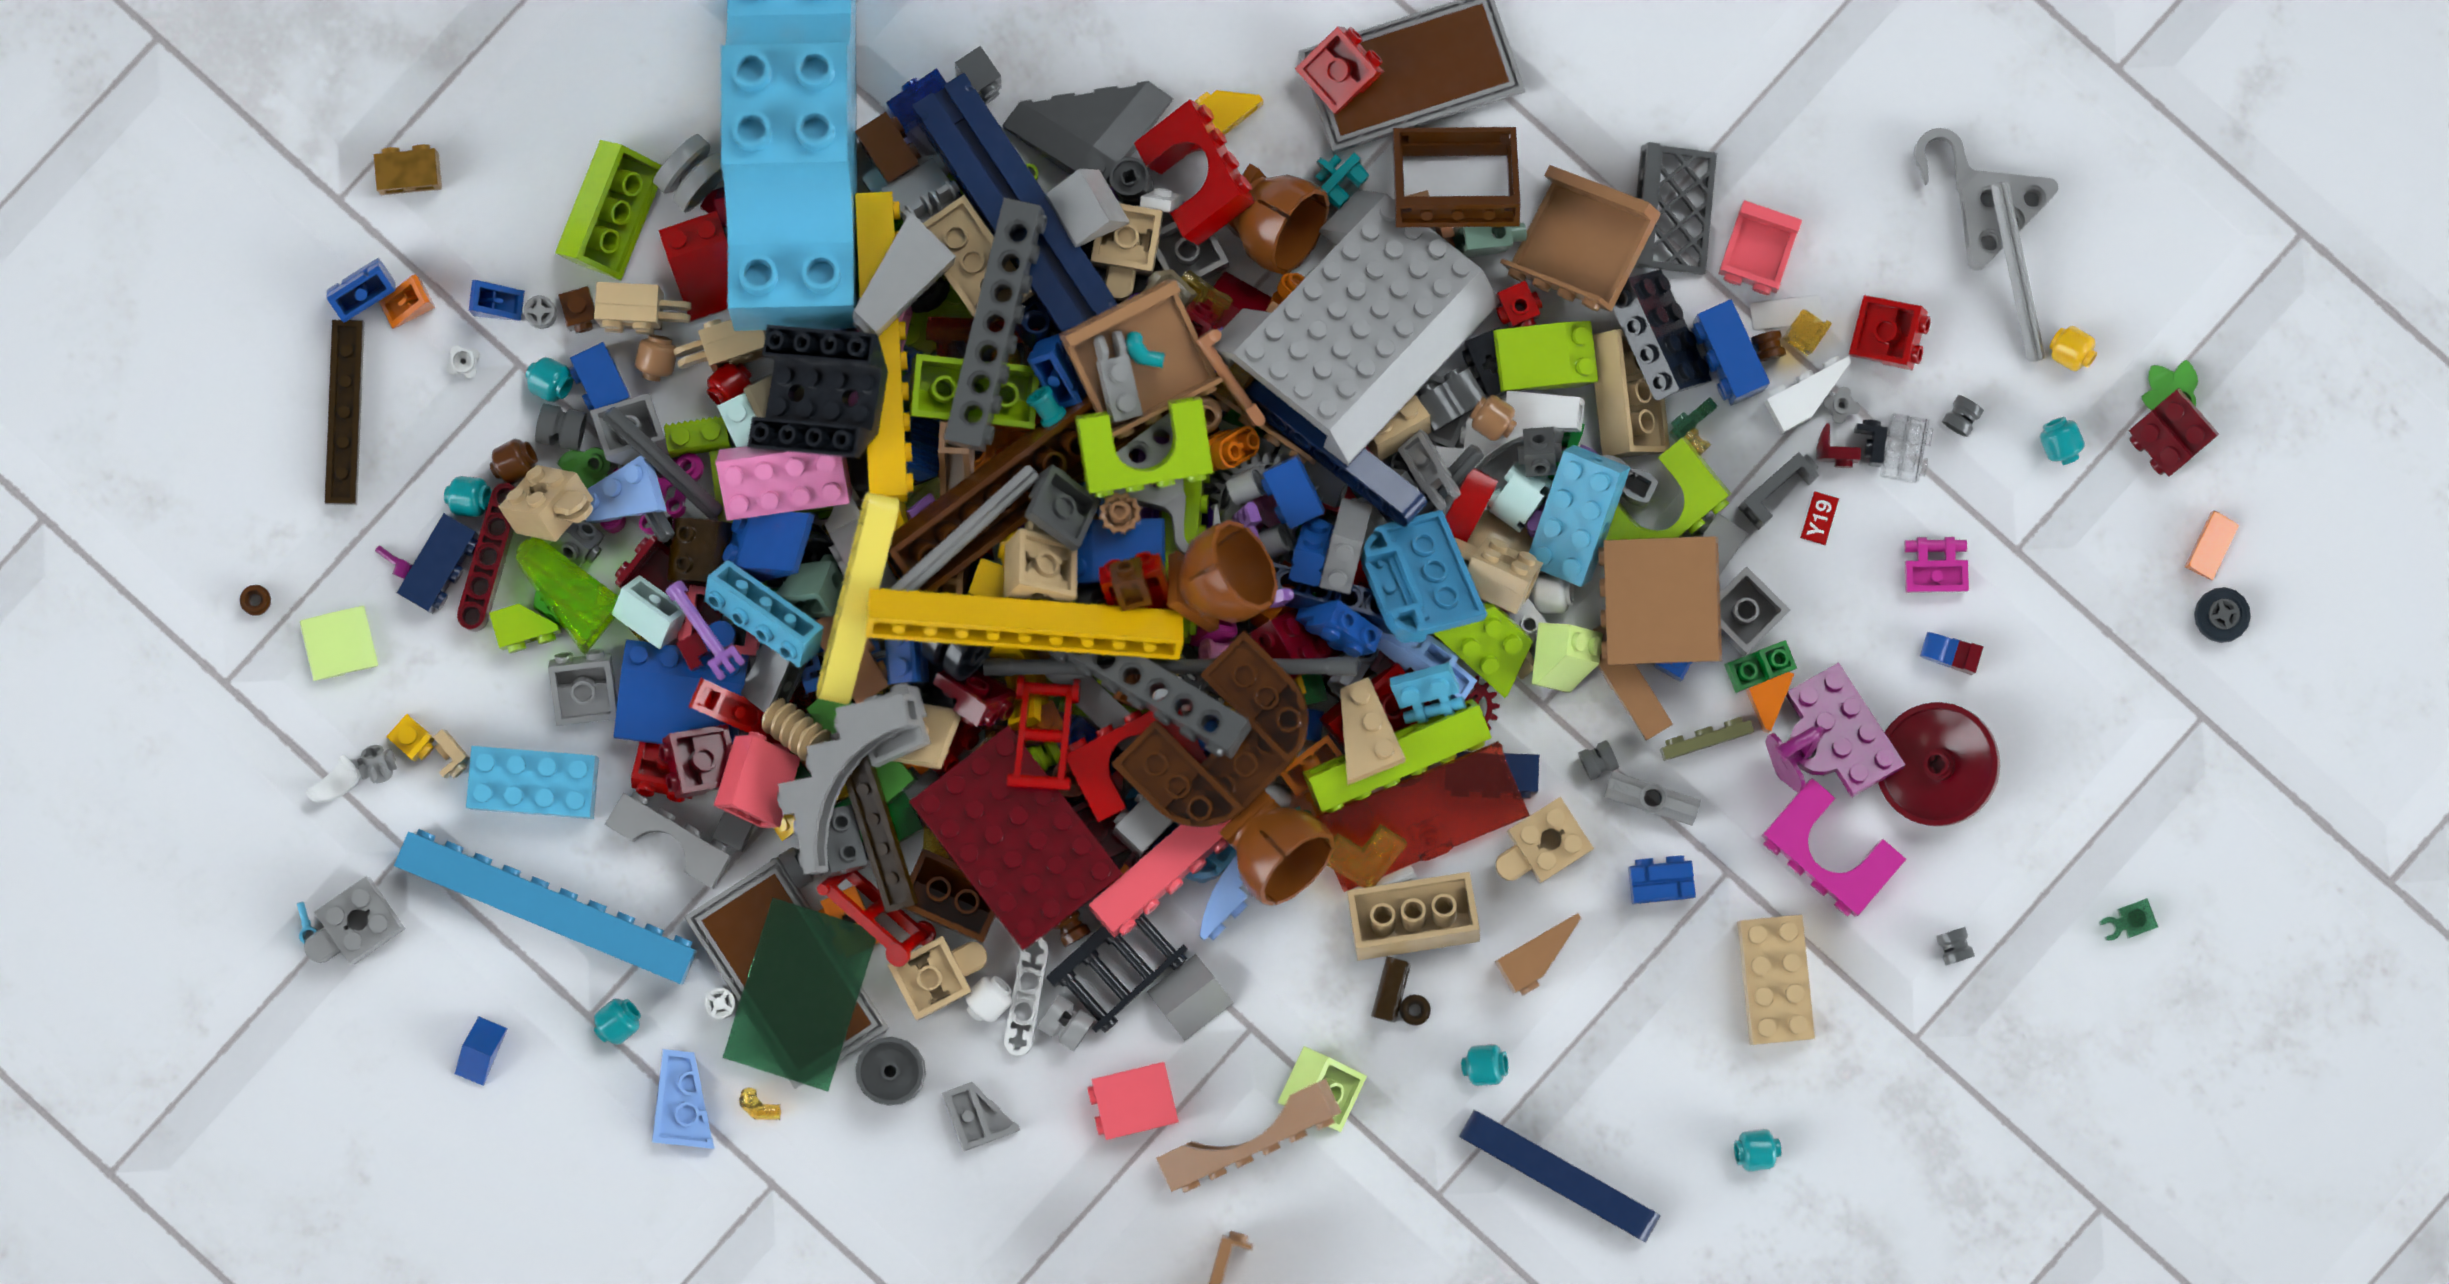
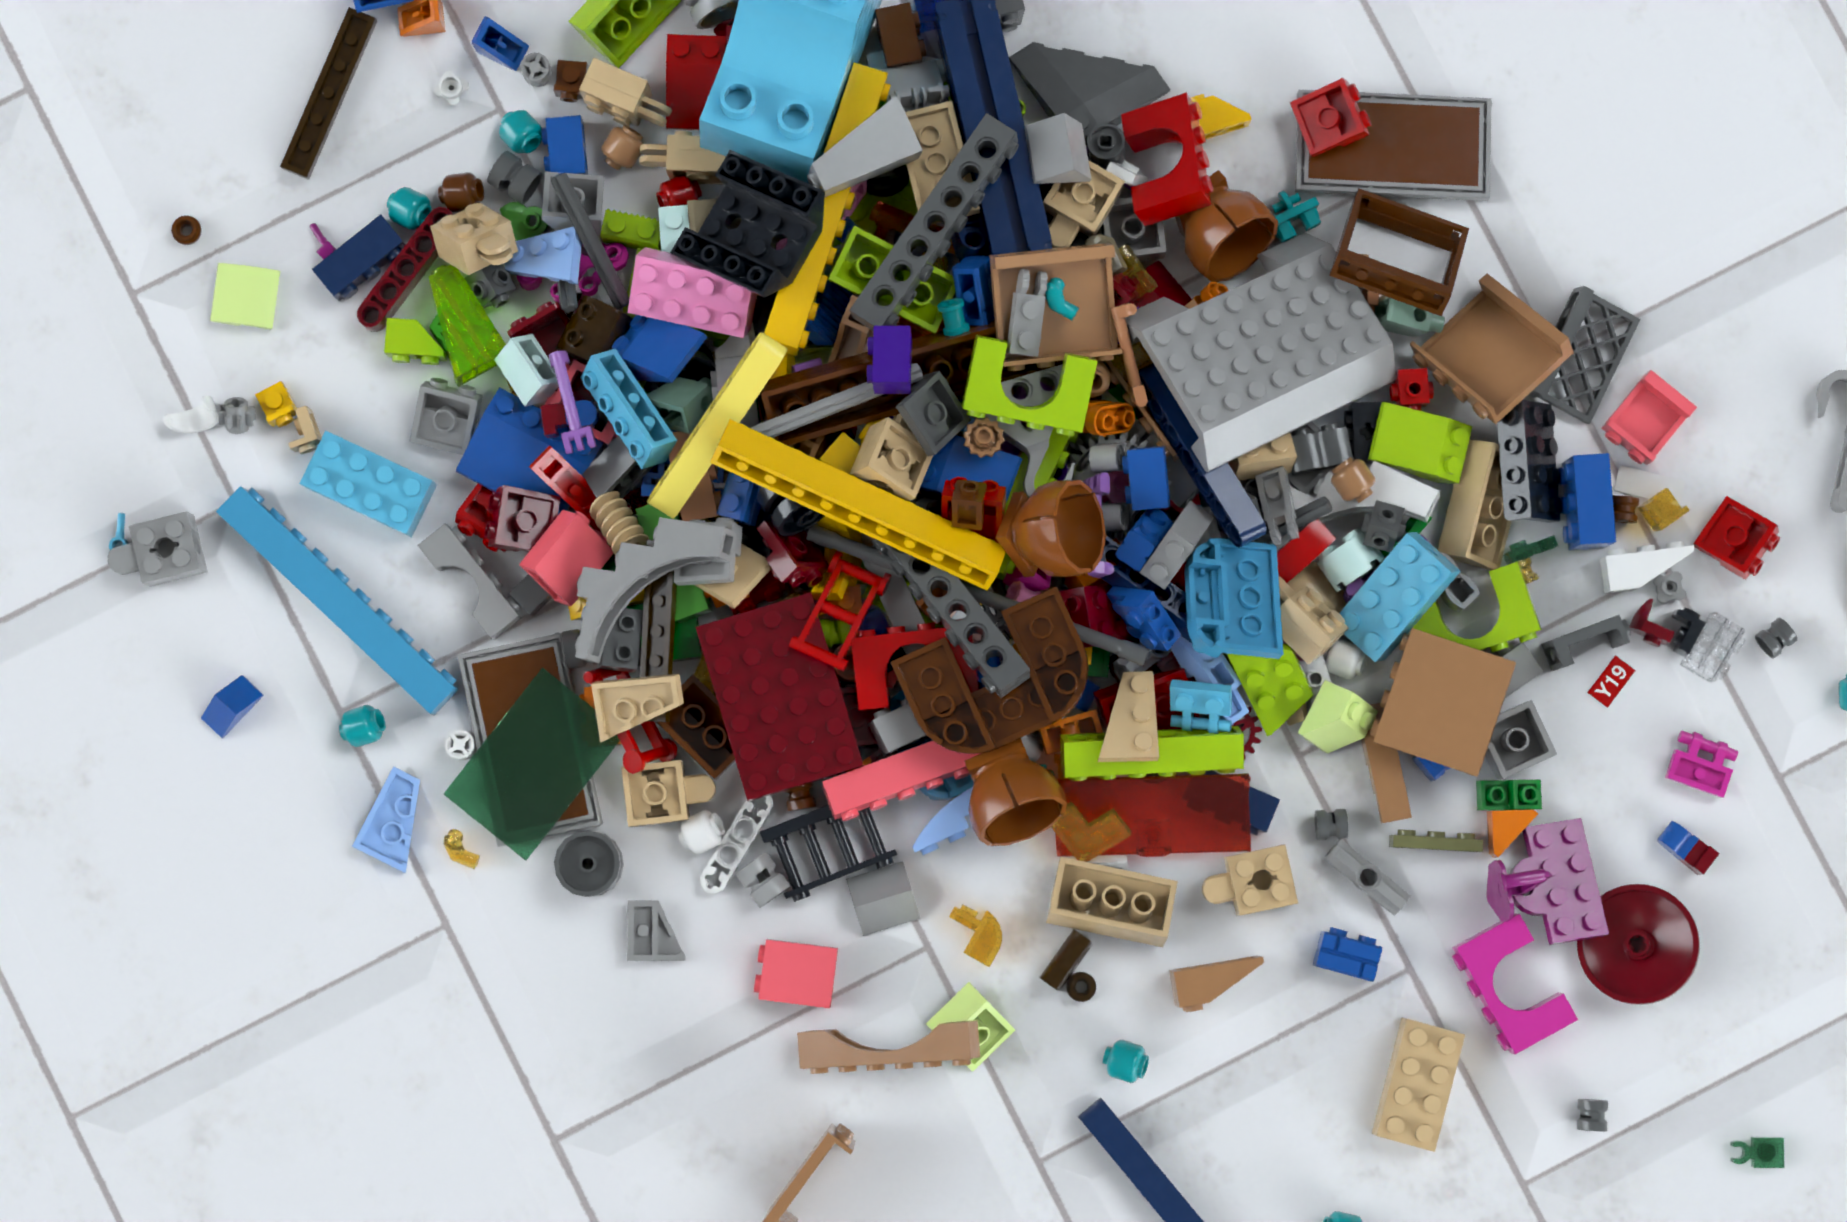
camera: 20 degrees right, 0 degrees up
none -> tan wing [591,674,684,743]
none -> dark purple brick [867,325,912,394]
none -> clear yellow brick [949,904,1002,967]

